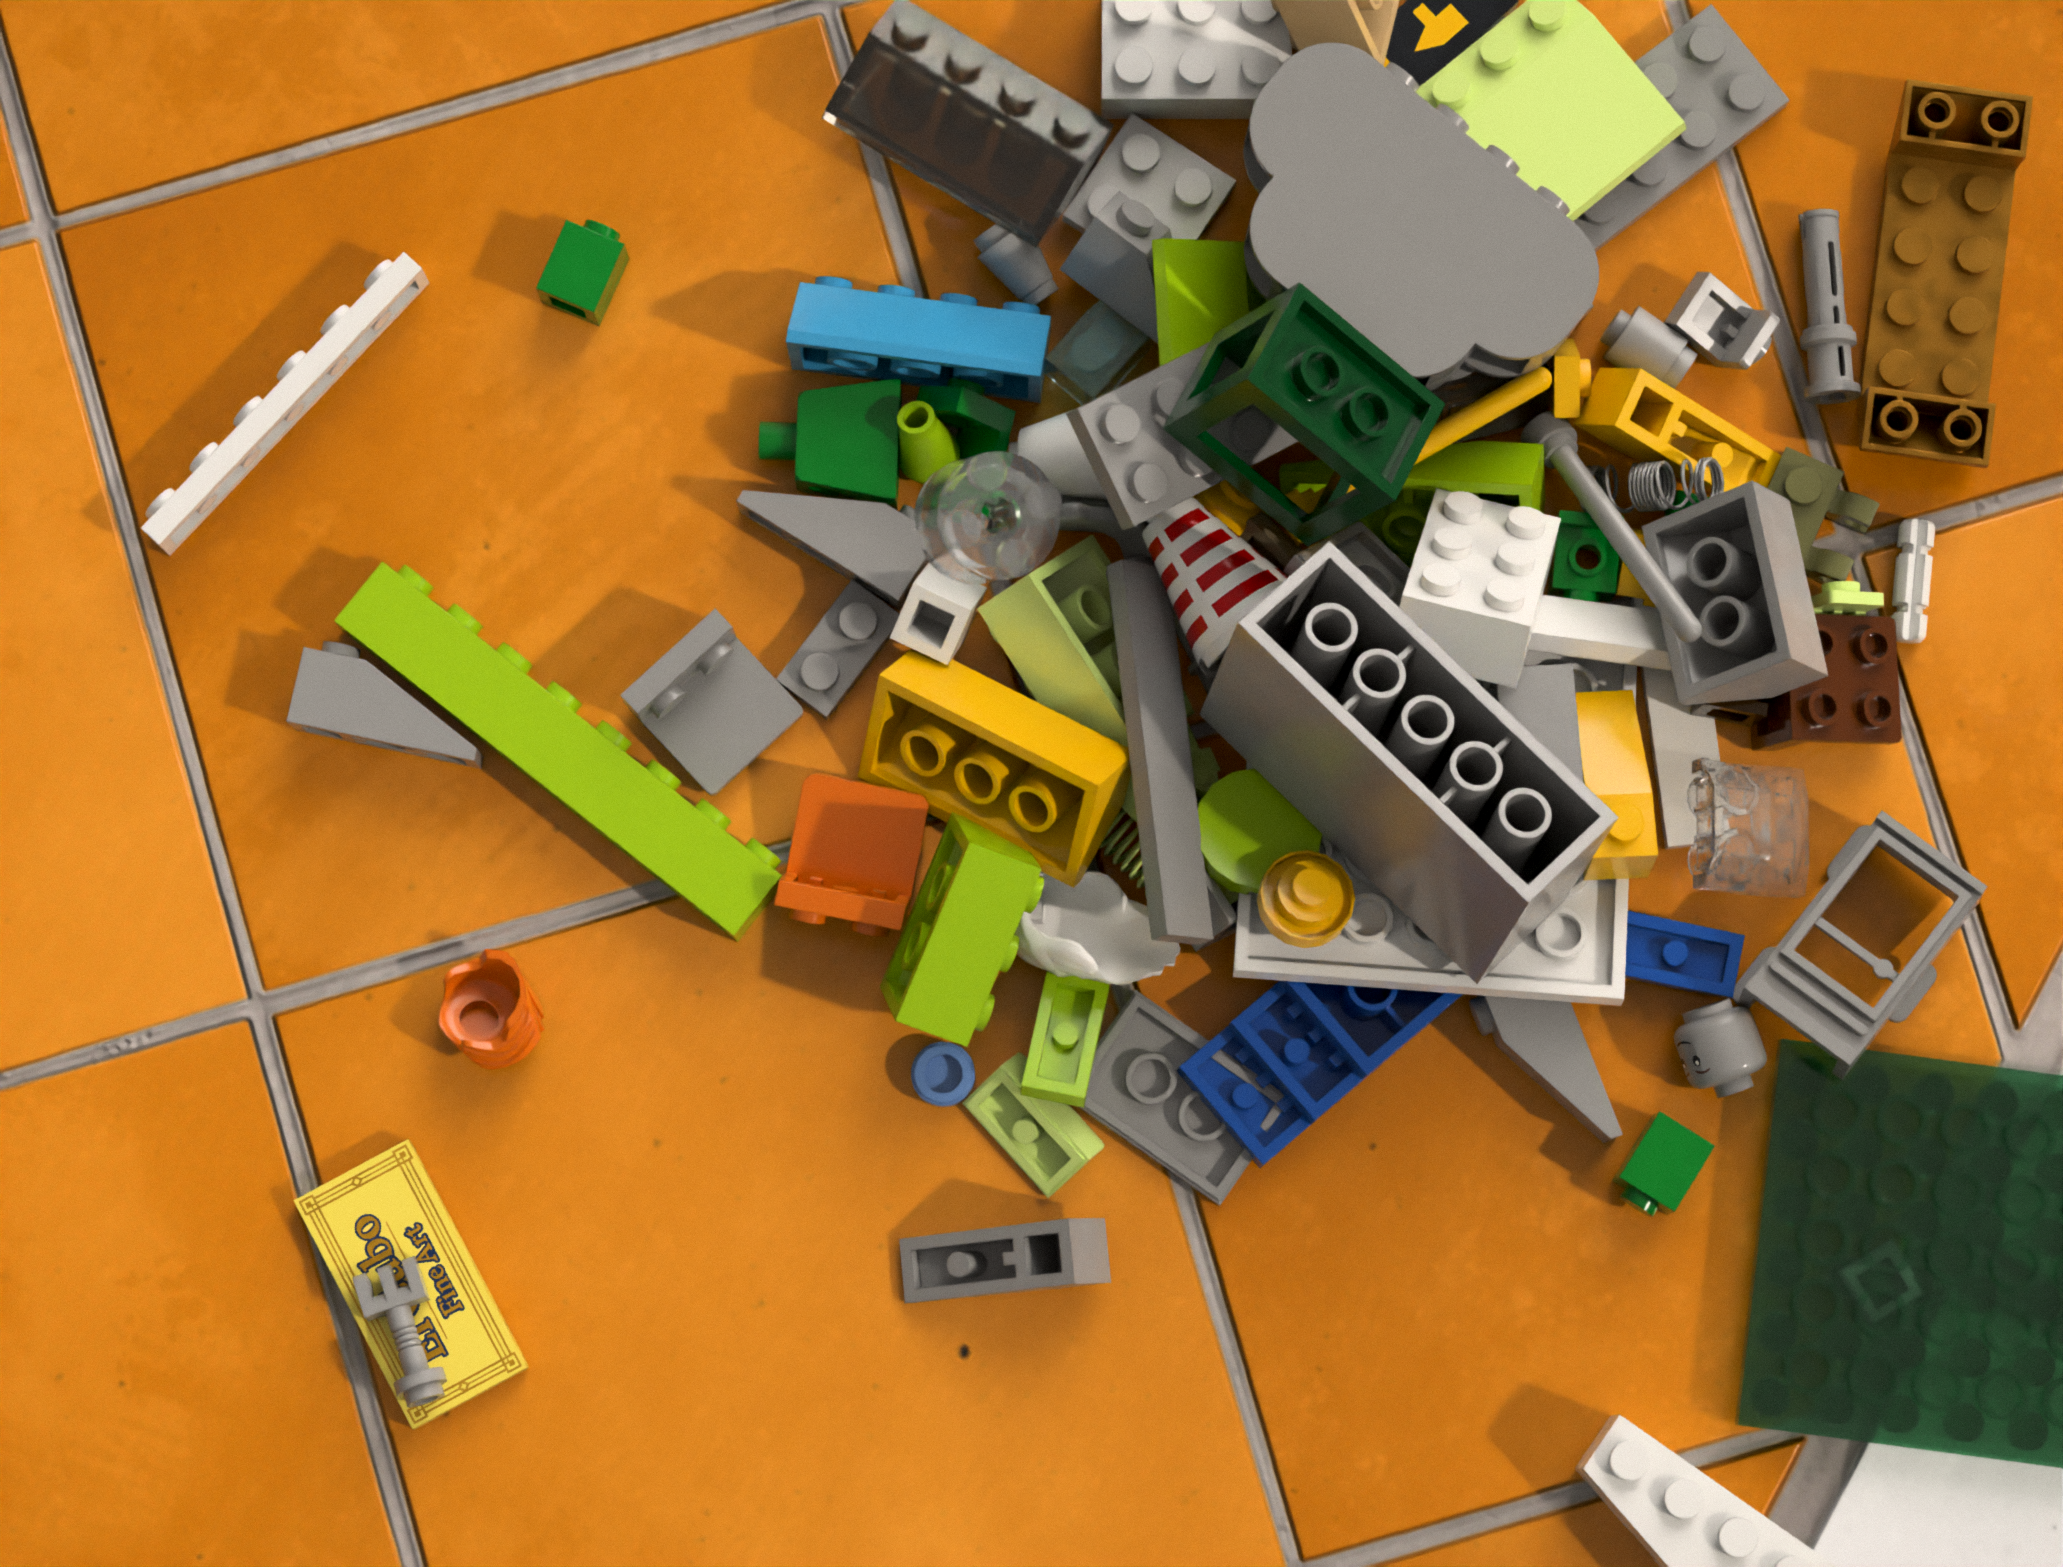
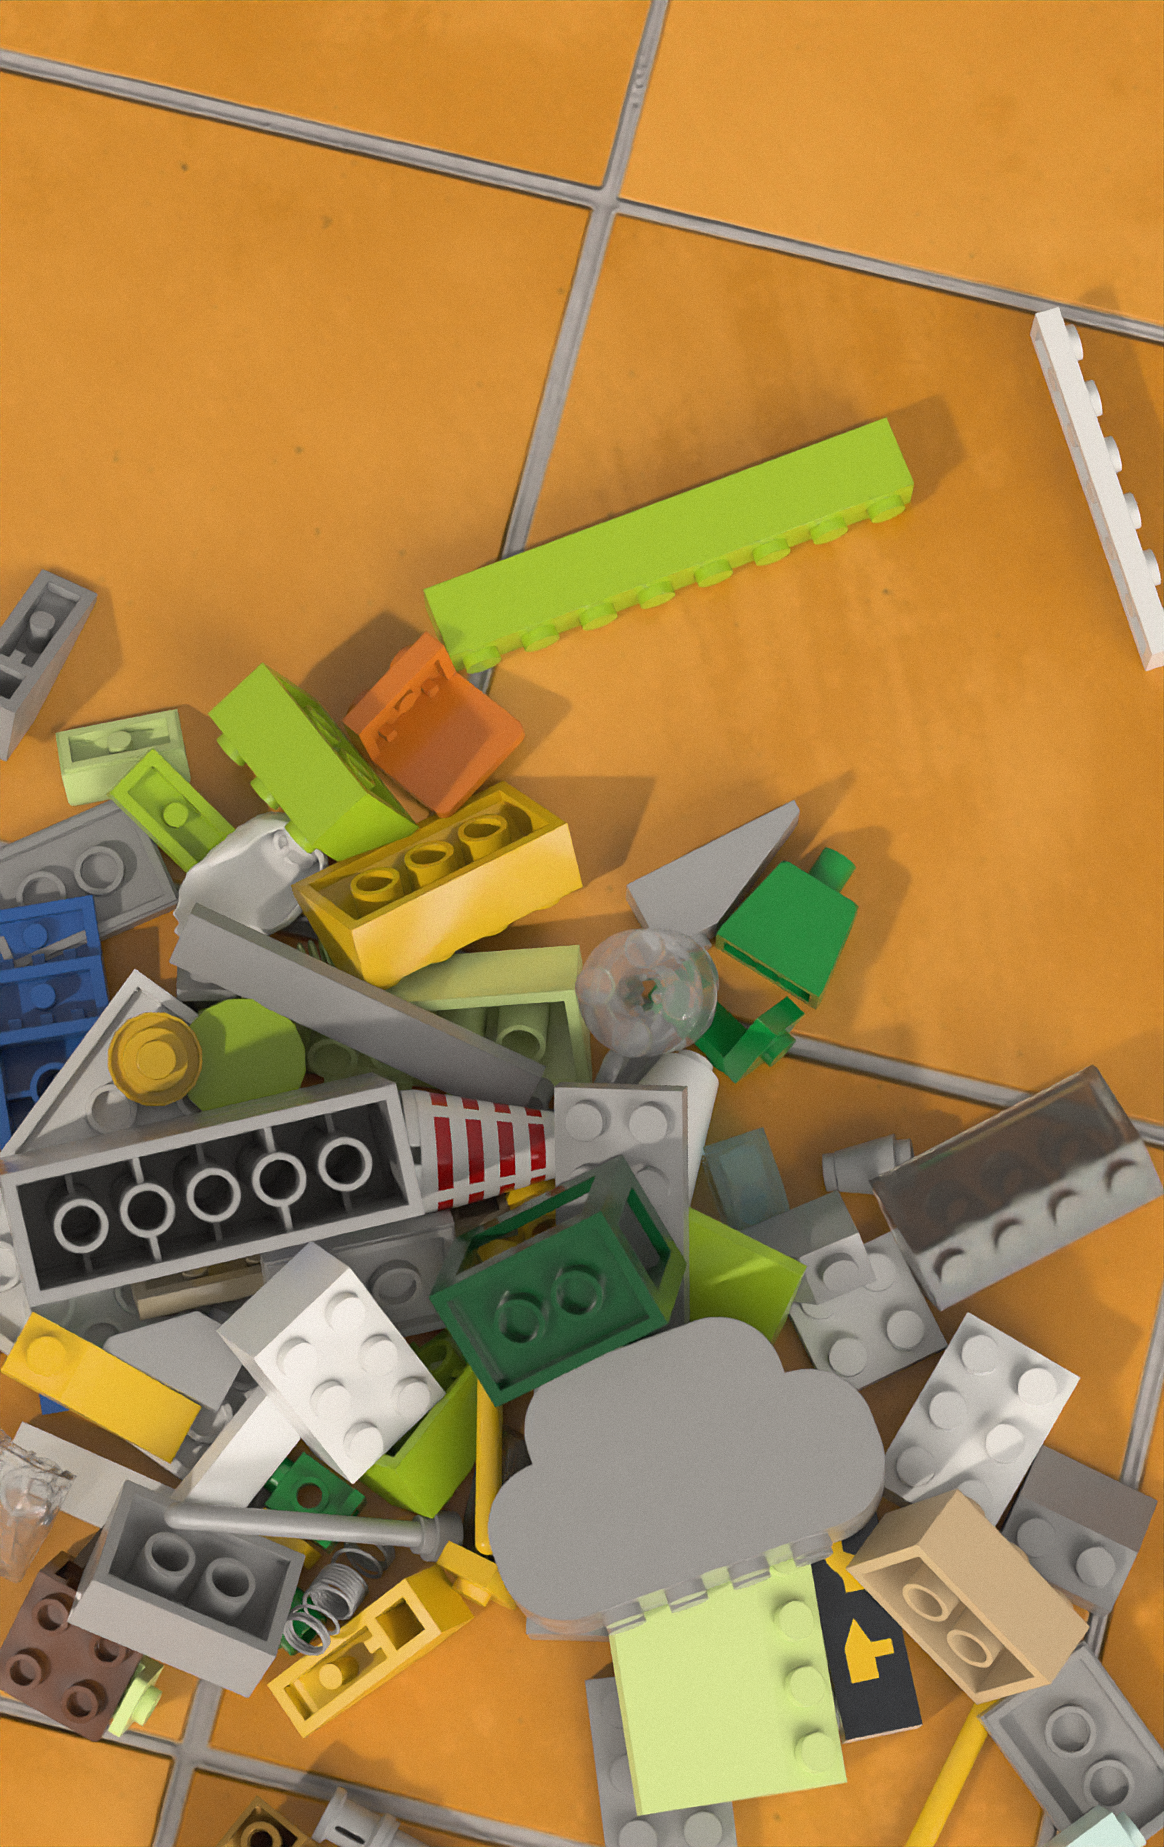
camera: 120 degrees right, 5 degrees down
light grey slope [286,641,484,769] -> none
light yellow tile [293,1139,530,1430] -> none
light grey hinge [353,1256,447,1408] -> none
orange hair [439,949,545,1070] -> none
green brick [536,220,629,326] -> none
light grey bracket [620,609,803,796] -> none
light grey plate [776,579,900,721] -> none
dark azure slope [786,276,1051,403] -> none
white brick [890,561,987,665] -> none
lime cone [897,401,960,485] -> none
medium blue tile [911,1042,975,1107] -> none
light grey brick [1600,306,1698,389] -> none
light grey bracket [1664,272,1780,370] -> none
olive plate [1768,447,1880,584] -> none
white axle [1891,519,1935,644] -> none

